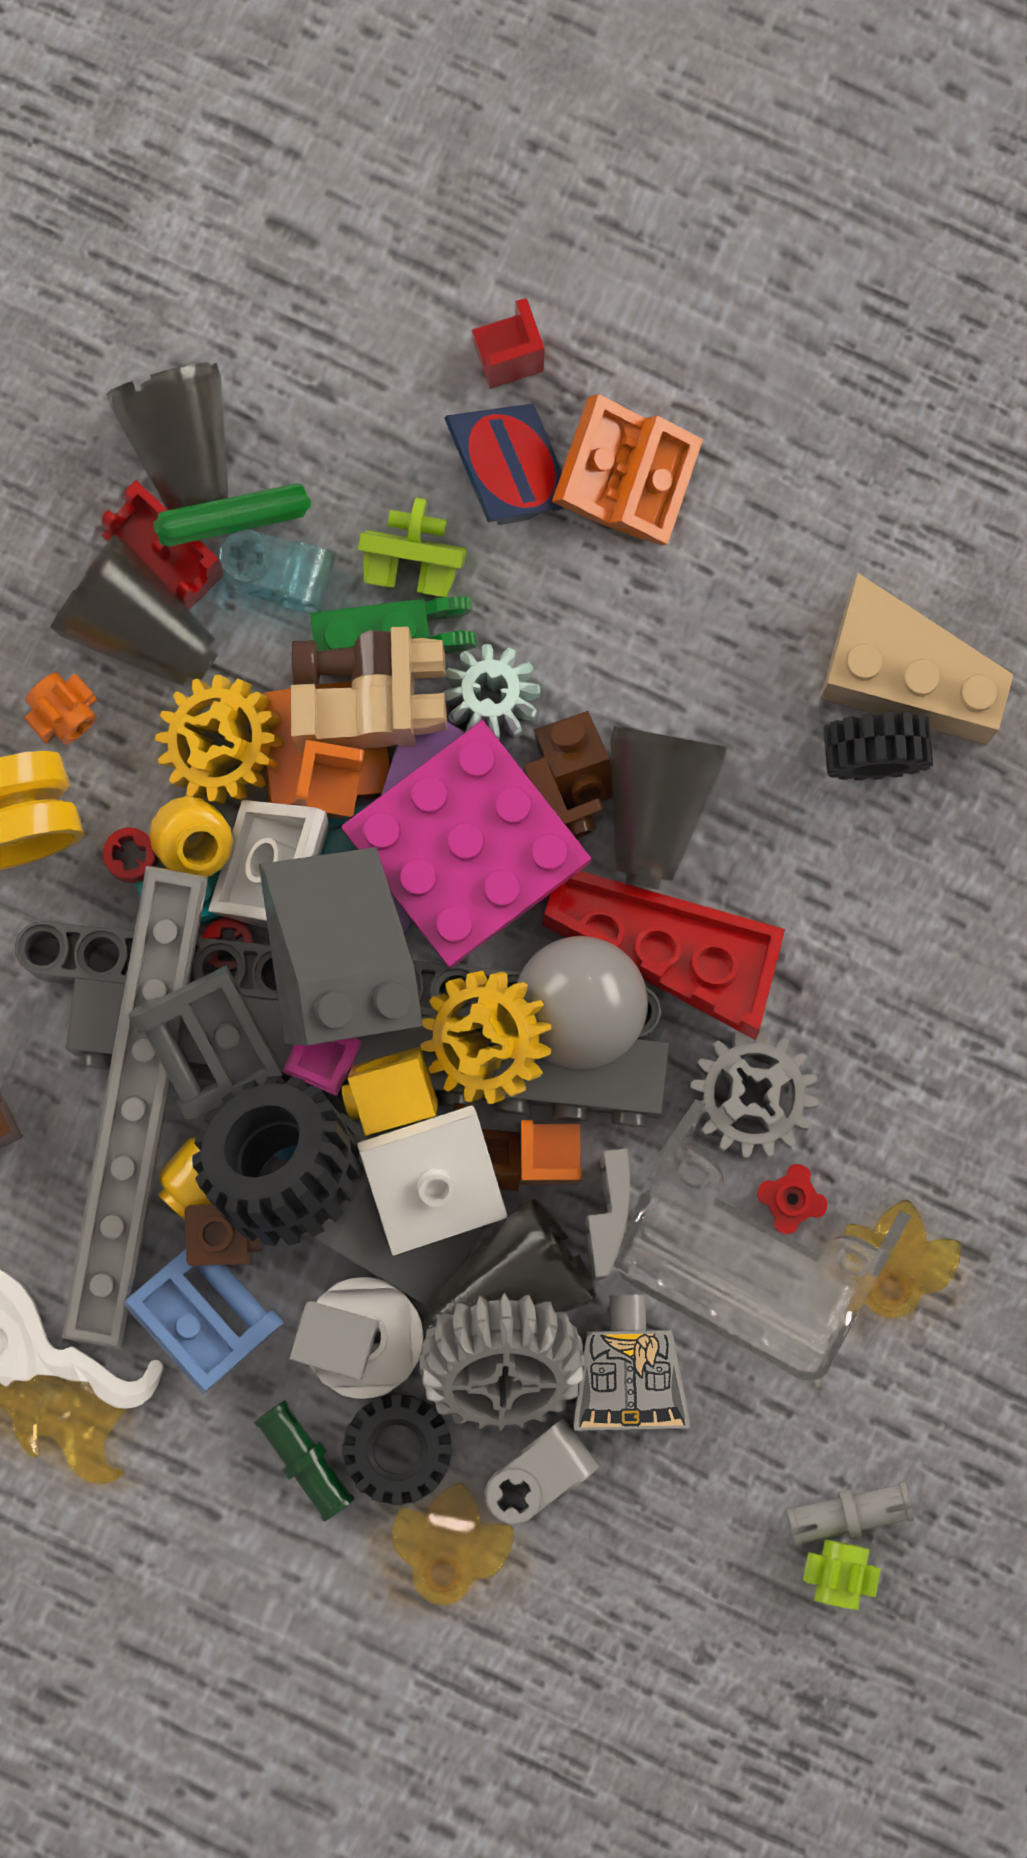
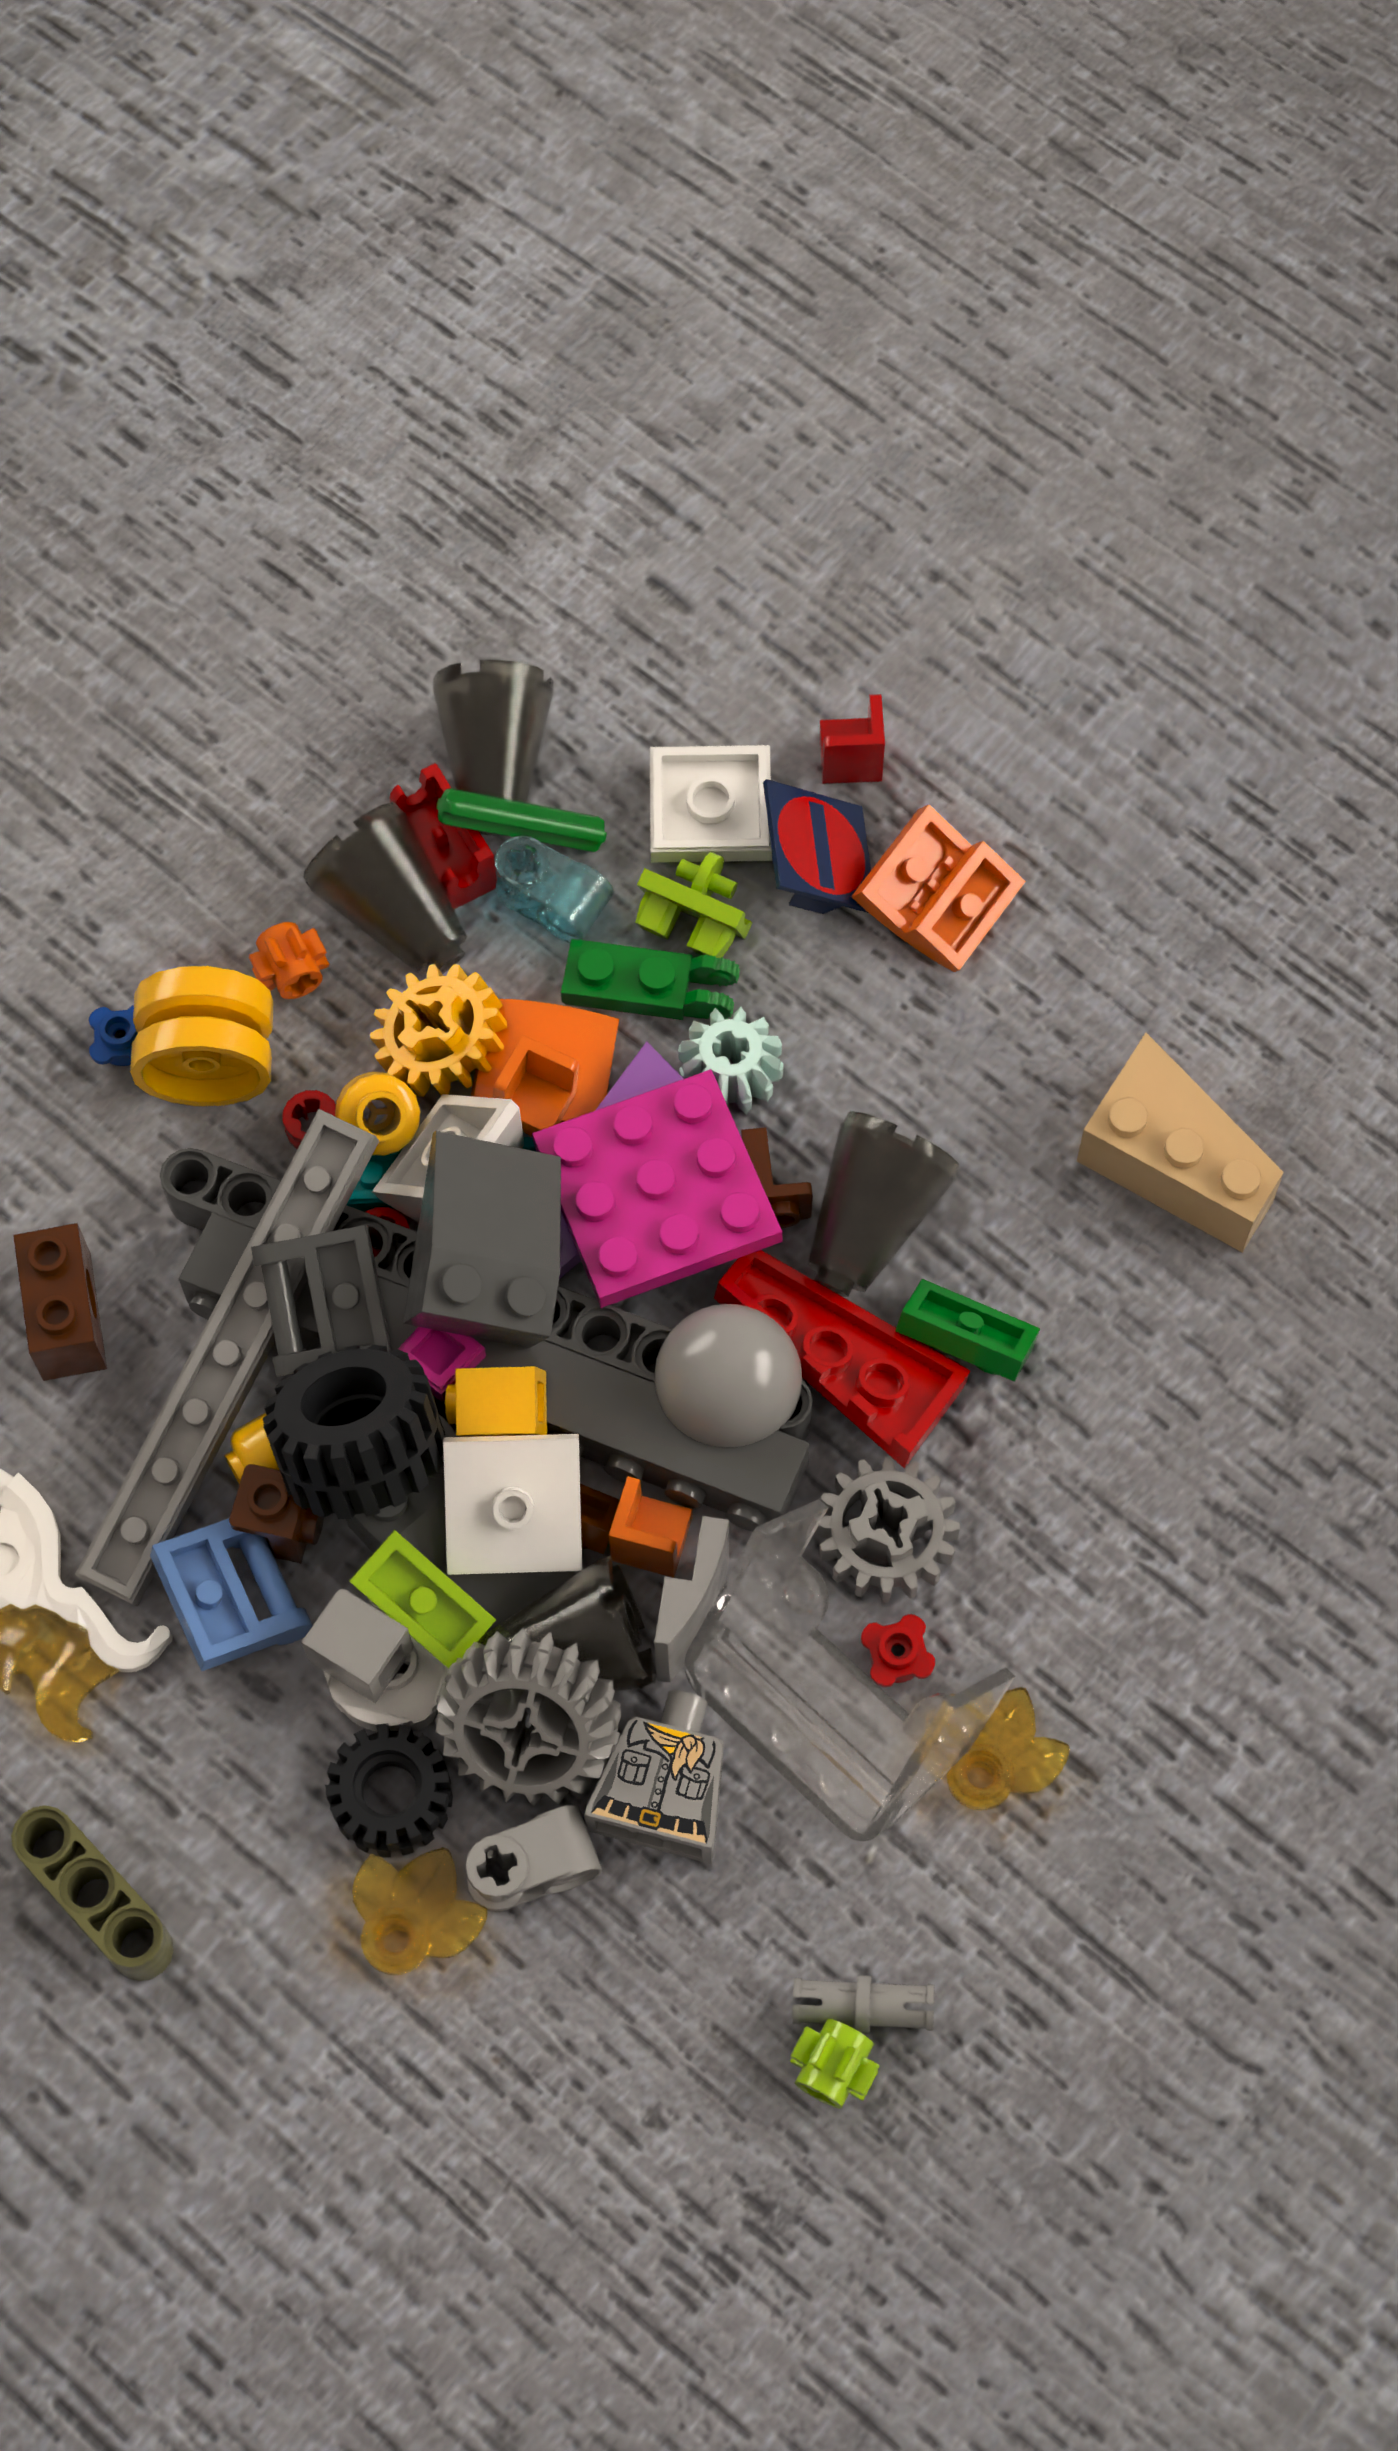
camera: 20 degrees right, 15 degrees down
dark green pin [254,1400,355,1522] -> none
tan hips [291,627,447,754] -> none
yellow gear [420,971,552,1104] -> none
reddish brown bracket [533,711,617,810] -> none
black tyre [823,712,933,780] -> none
none -> olive beam [11,1805,174,1981]
none -> lime plate [349,1529,496,1669]
none -> white plate [650,745,772,863]
none -> green plate [895,1279,1040,1382]

